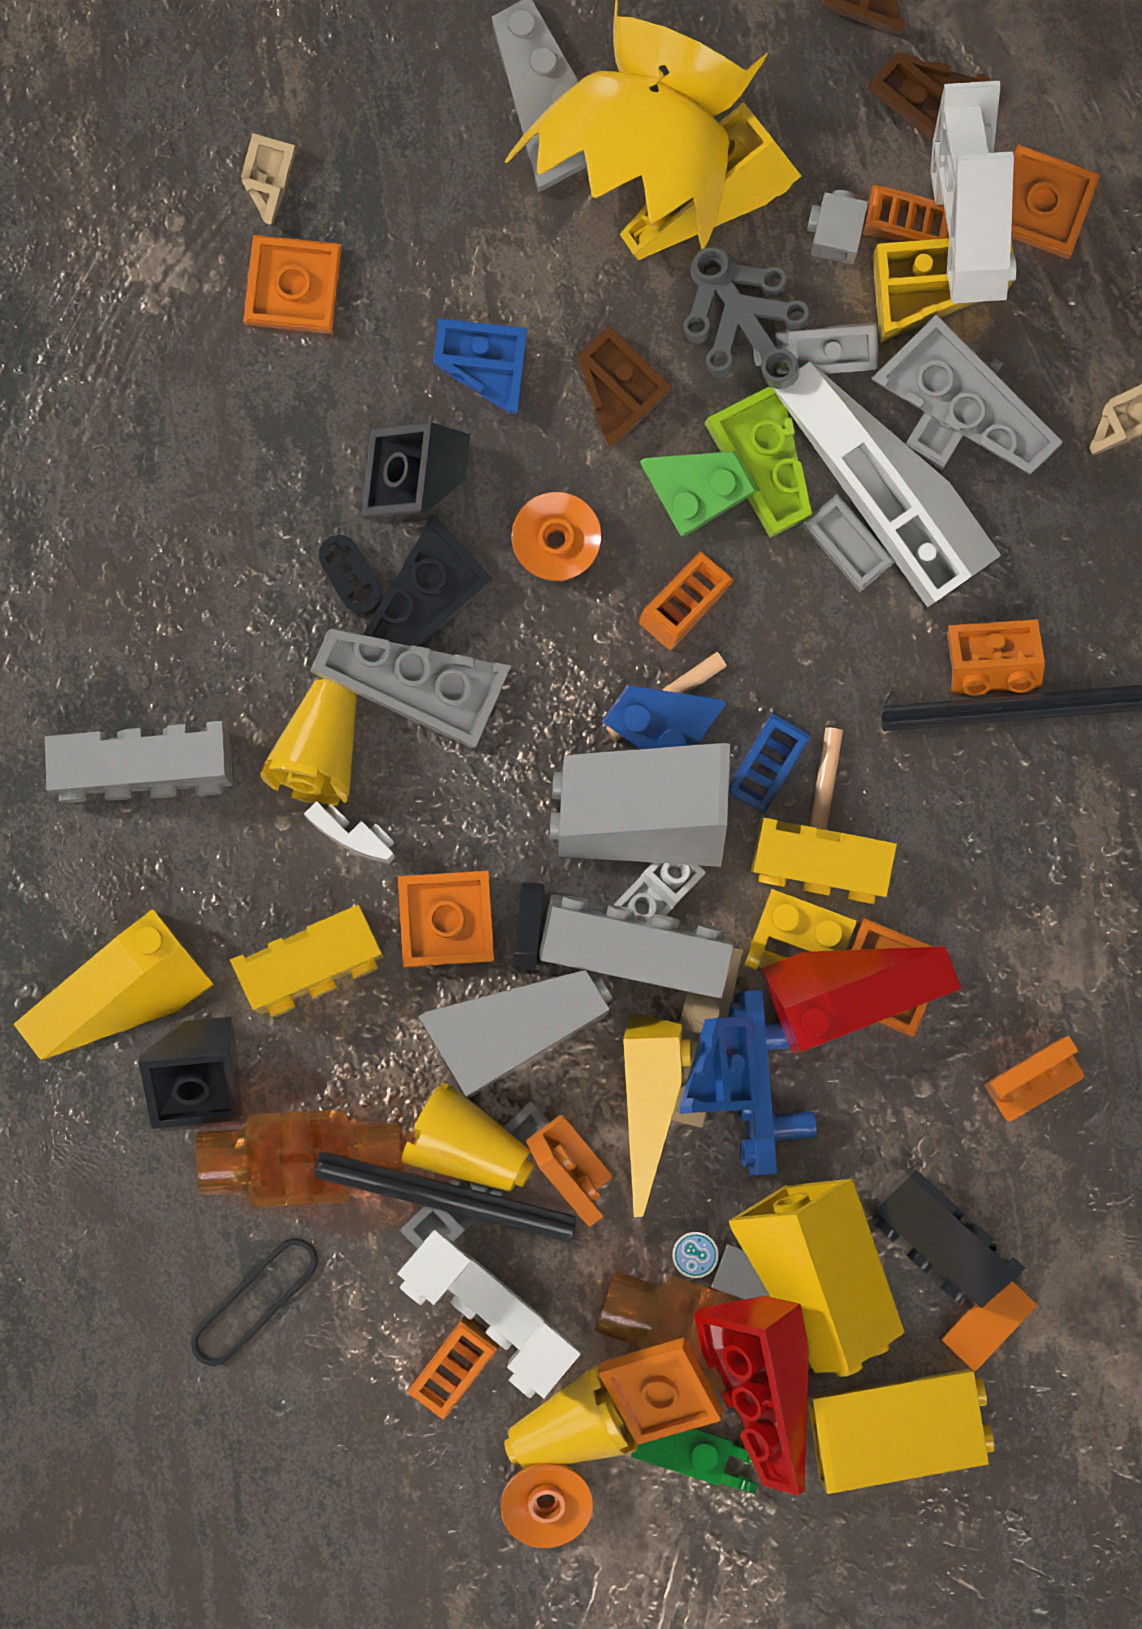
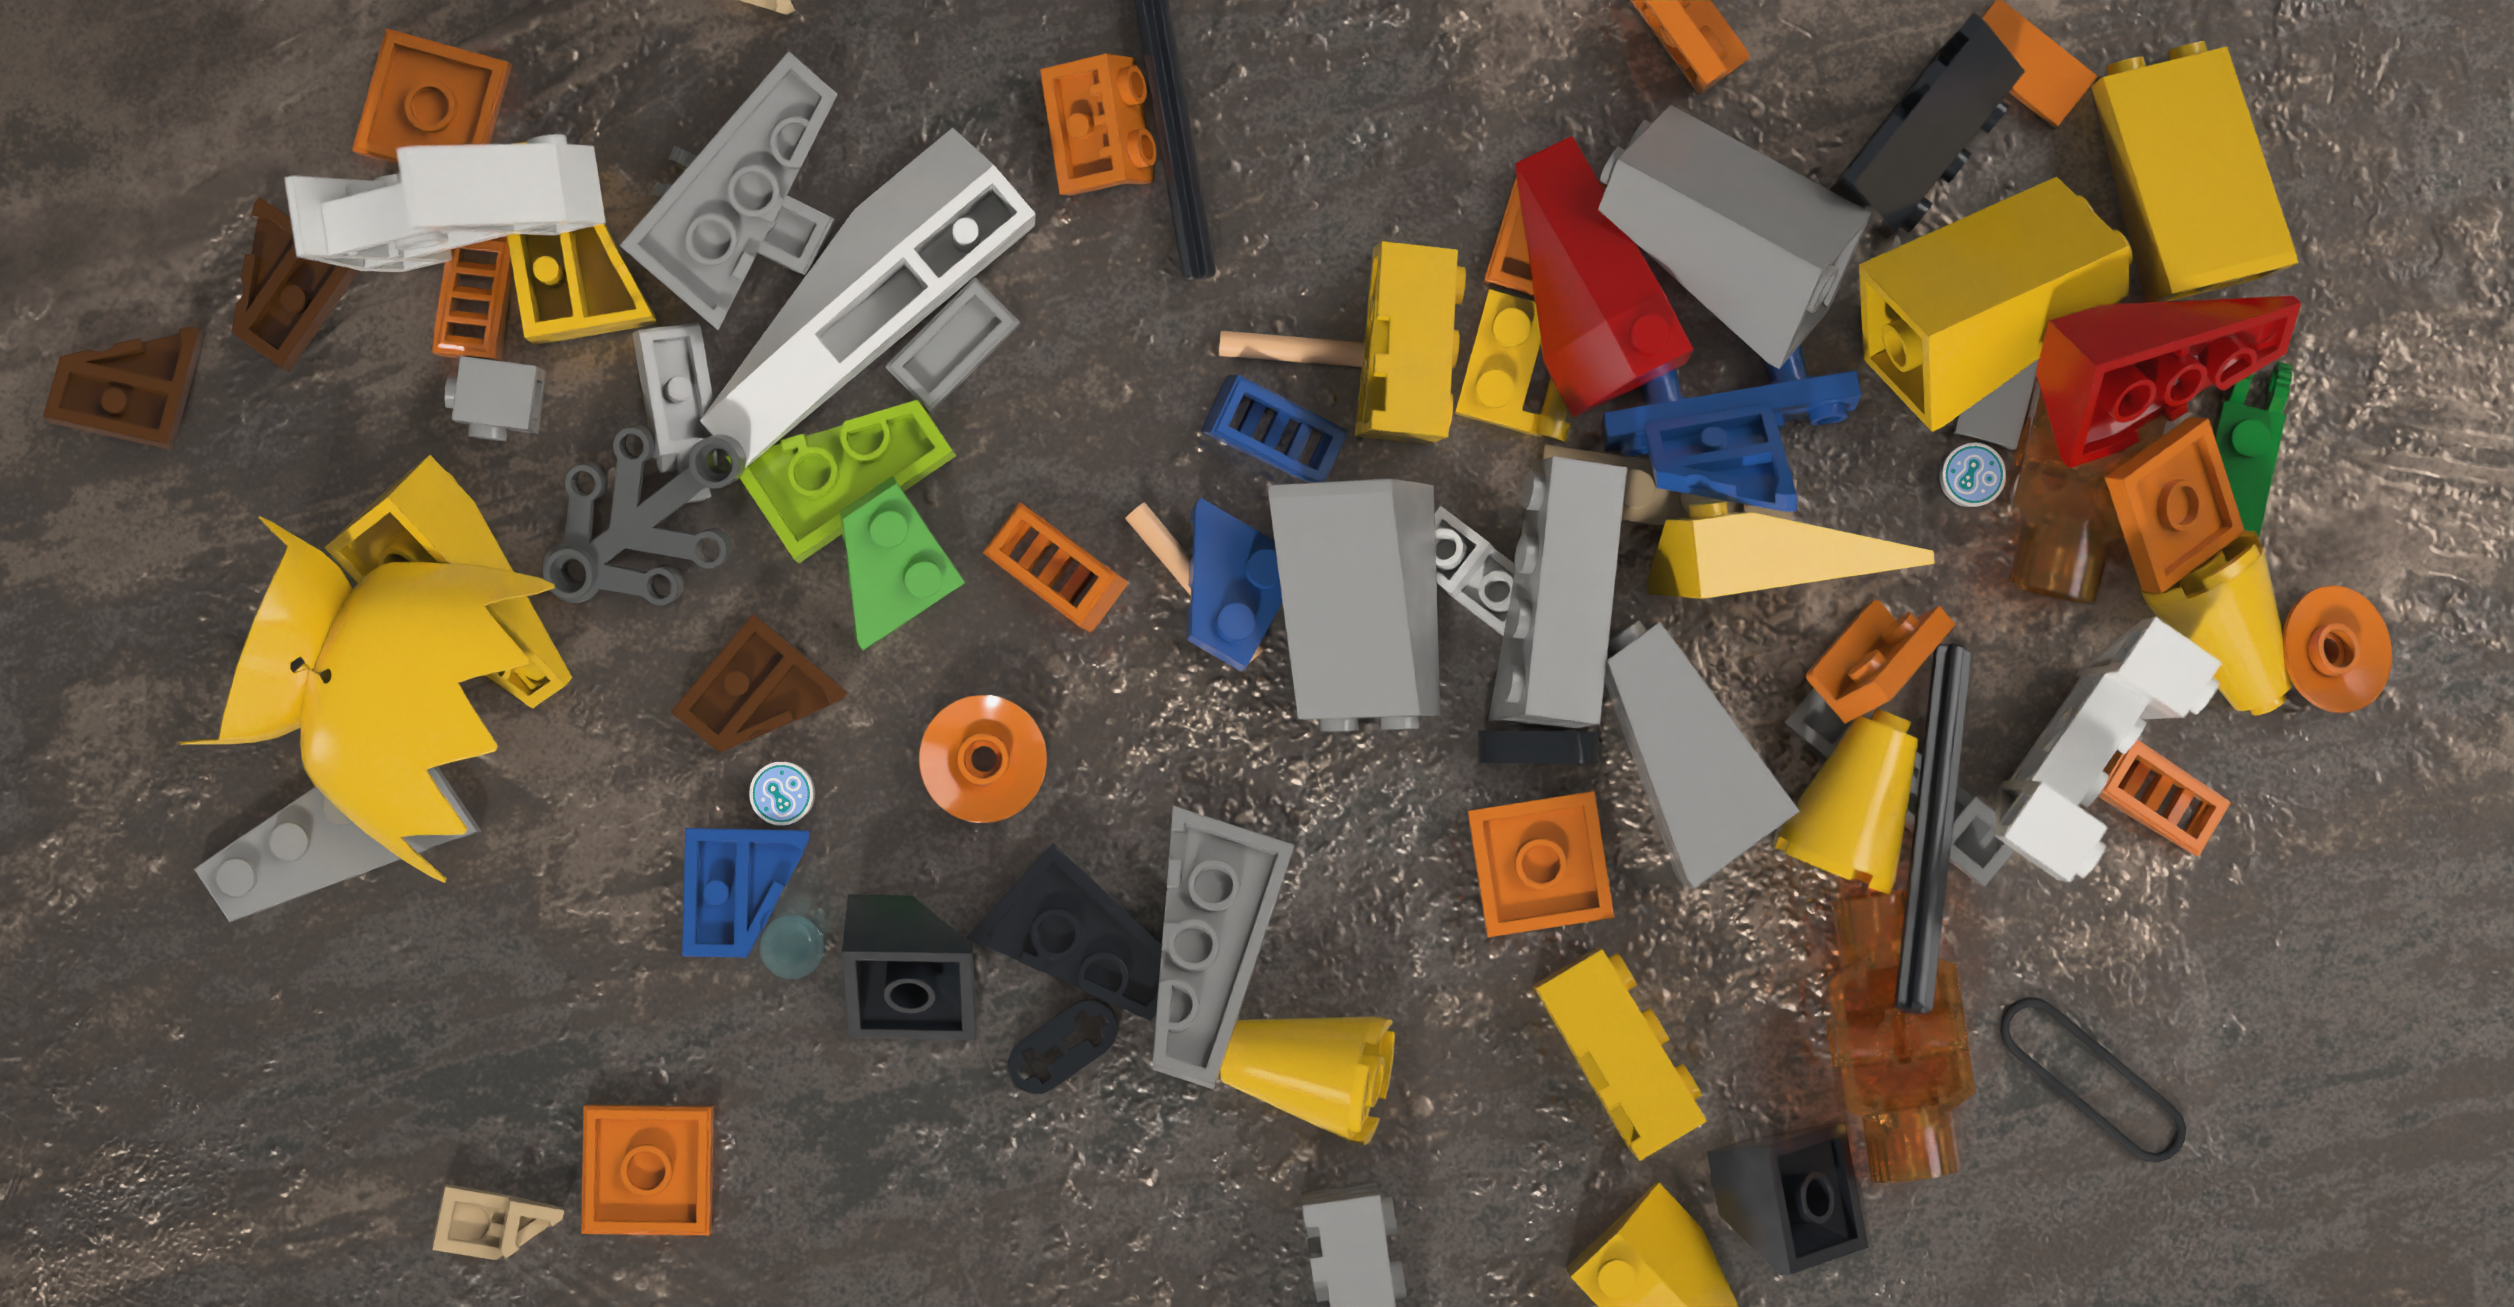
camera: 90 degrees left, 5 degrees up
white slope [304,802,395,864] -> none
none -> tile [749,762,815,826]
none -> clear light blue plate [760,915,825,979]
none -> light grey slope [1598,105,1871,369]

